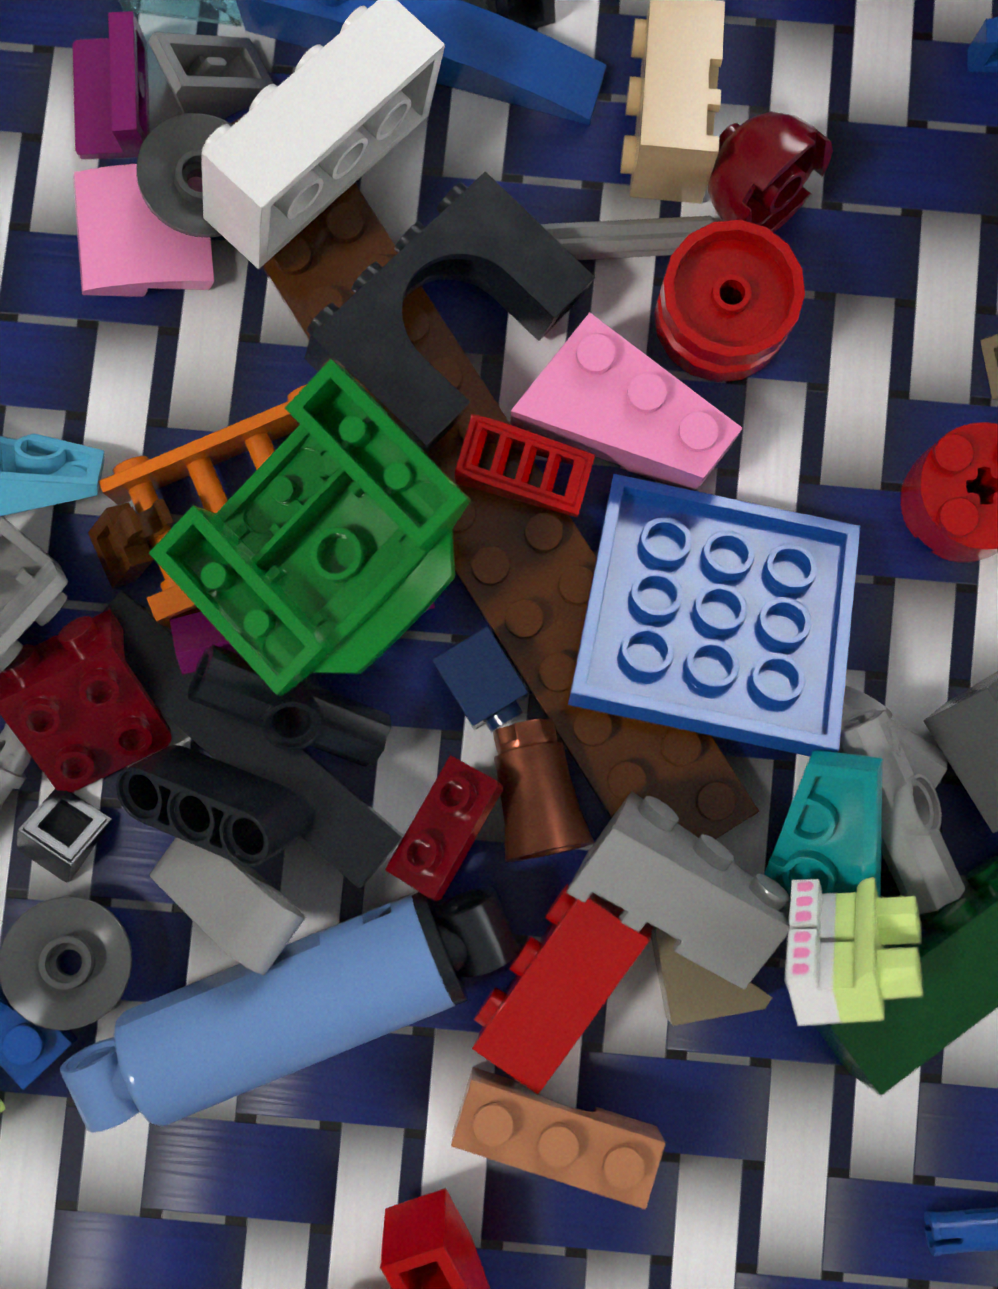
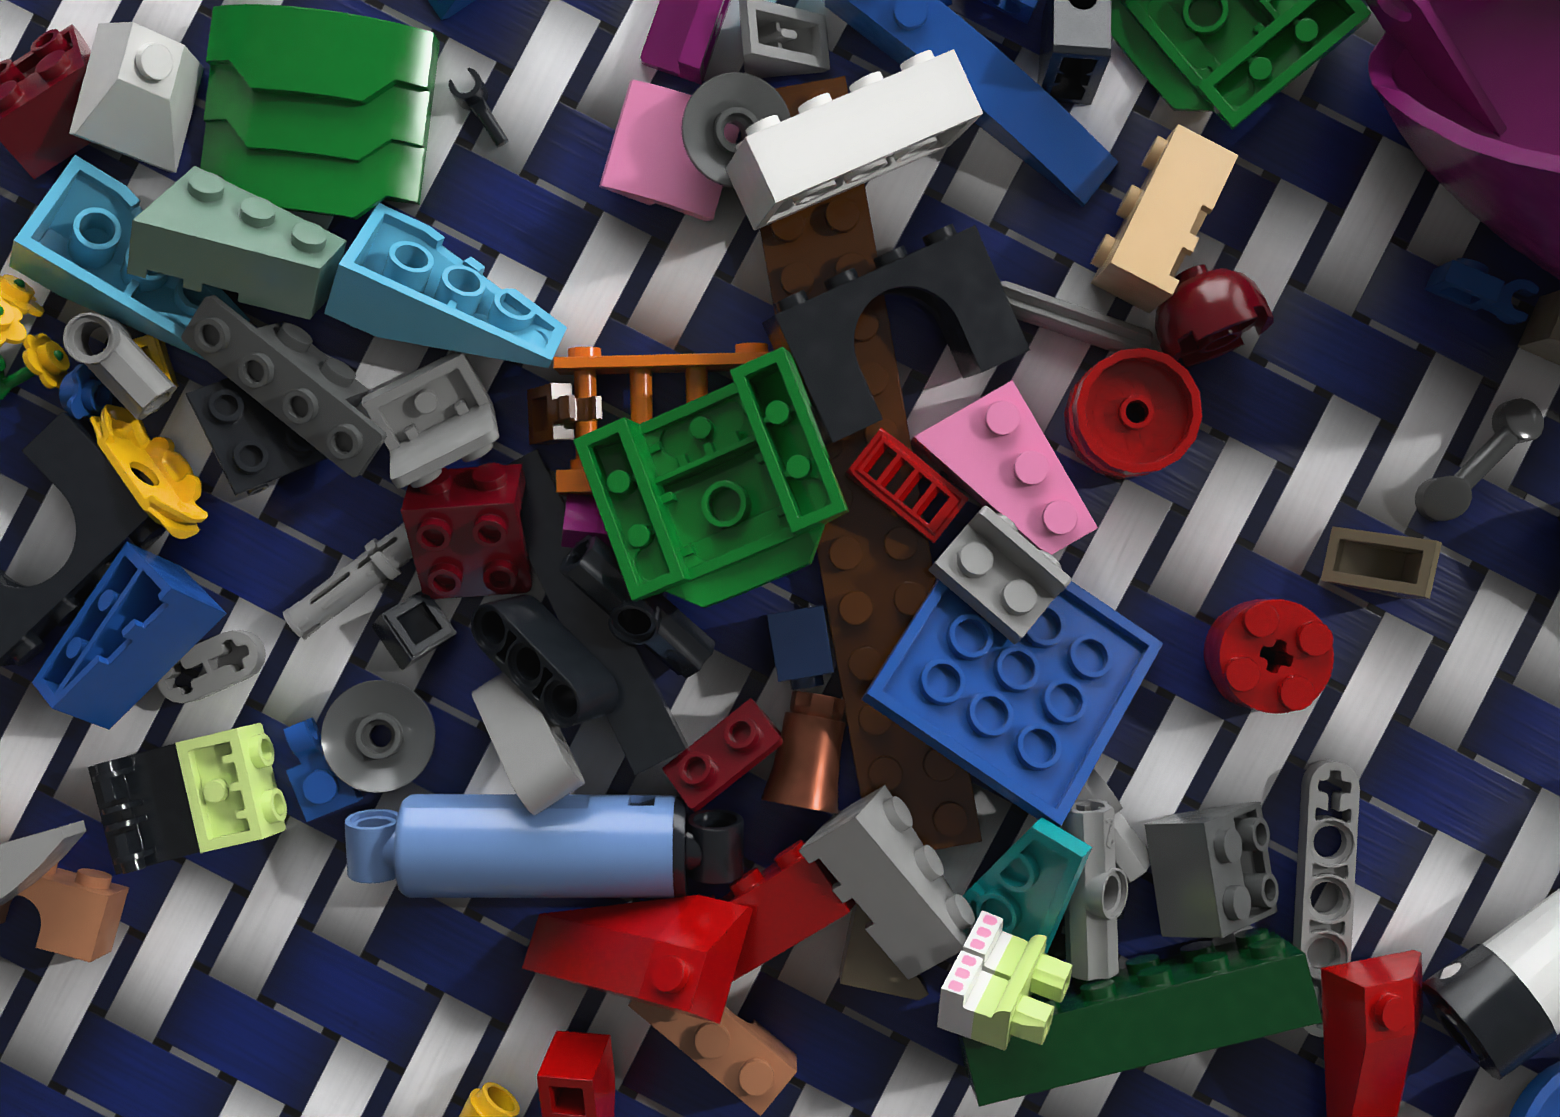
camera: 25 degrees right, 5 degrees up
none -> red wedge [522,895,753,1024]
none -> light grey bracket [928,506,1072,645]

